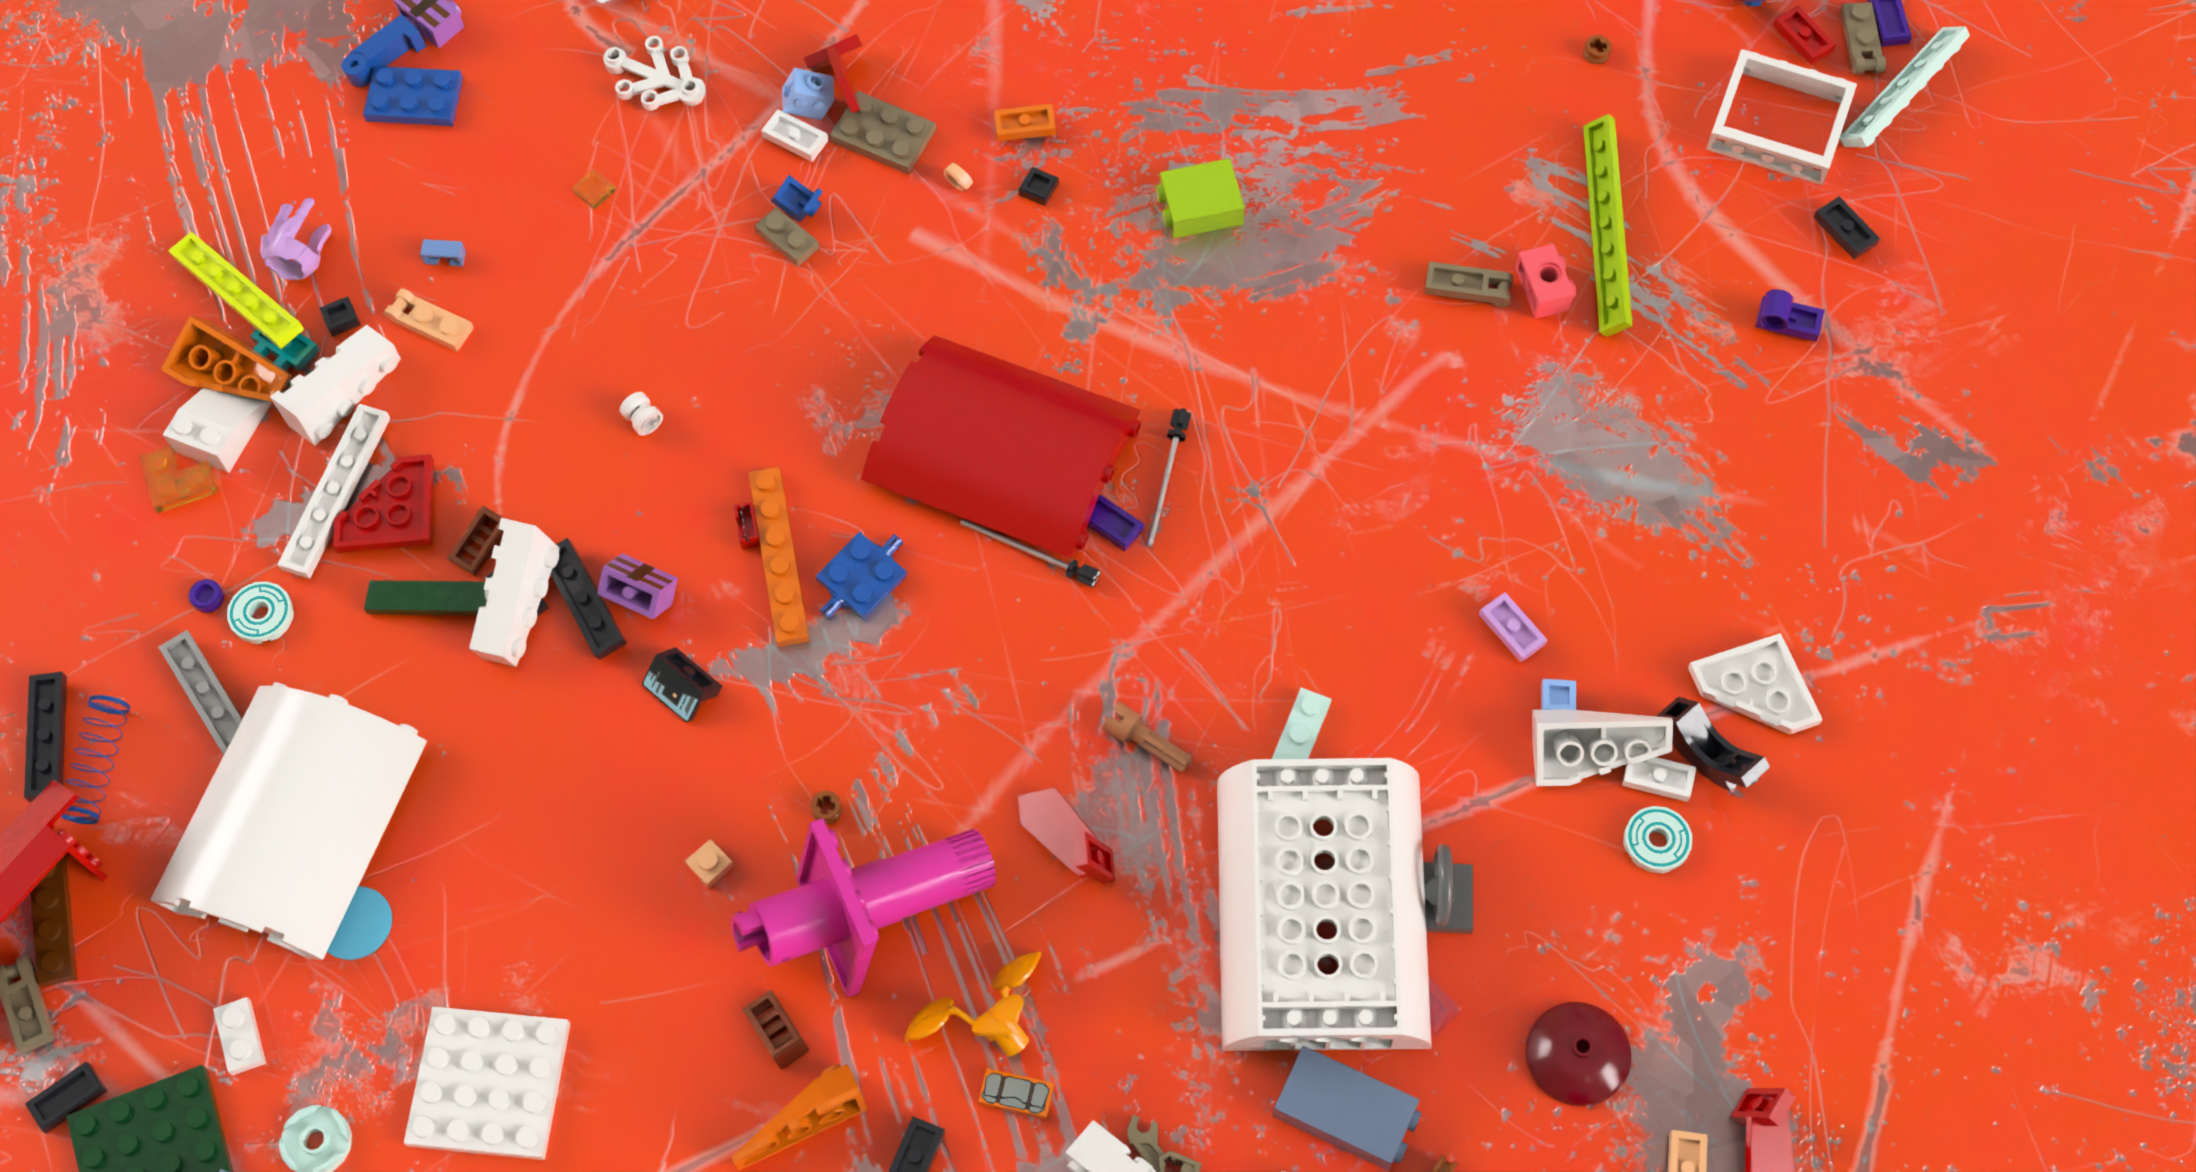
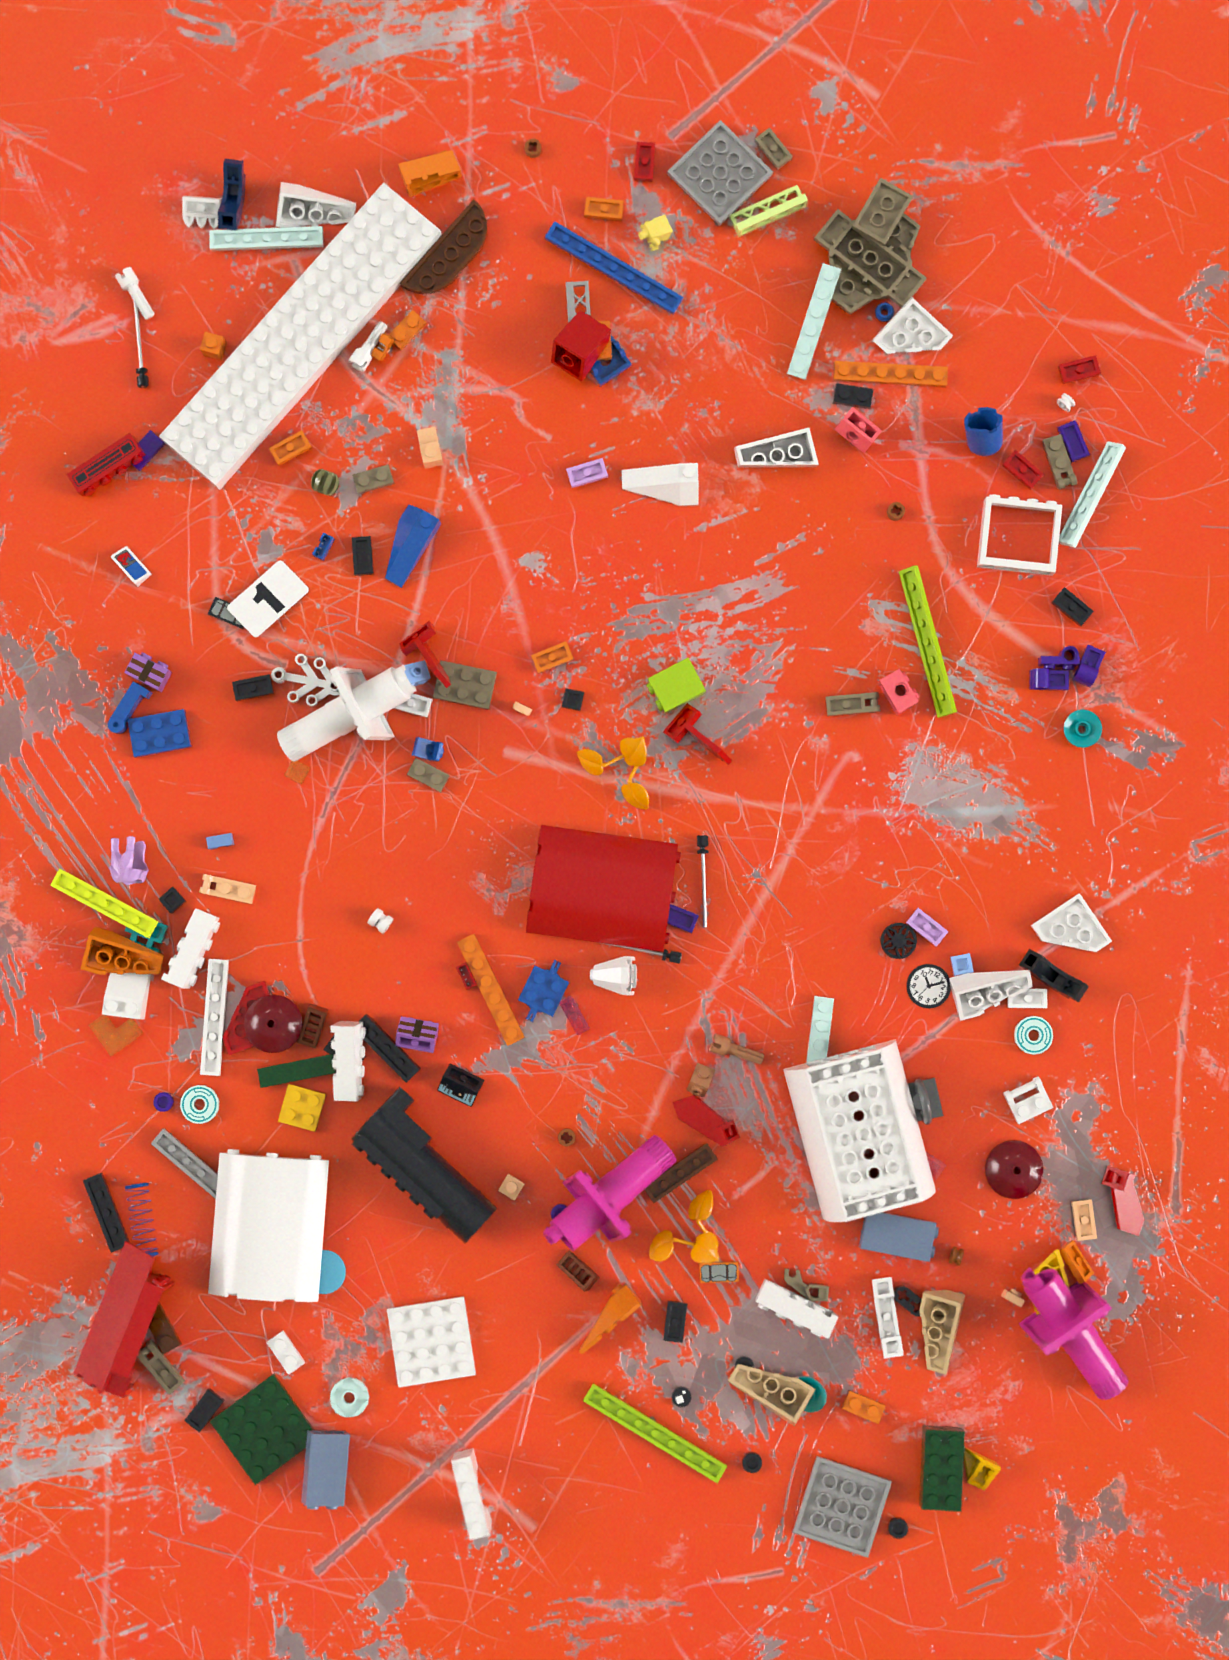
camera: 15 degrees left, 20 degrees up
none -> black plate [232,674,274,701]
none -> dark red dish [244,995,303,1053]
none -> white piece [277,665,417,762]
none -> yellow plate [278,1084,326,1132]
none -> black piece [351,1087,497,1244]
none -> clear pink slope [559,995,590,1035]
none -> light orange plant [577,737,649,809]
none -> white cone [590,956,637,995]
none -> reddish brown plate [644,1143,718,1203]
none -> red piece [663,703,732,765]
none -> nougat bracket [686,1063,715,1097]
none -> black wheel [880,923,917,959]
none -> sticker [907,964,951,1008]
none -> white plate [1003,1076,1054,1124]
none -> dark purple plate [1038,646,1080,670]
none -> teal dish [1063,709,1102,748]
none -> dark purple plate [1072,645,1106,688]

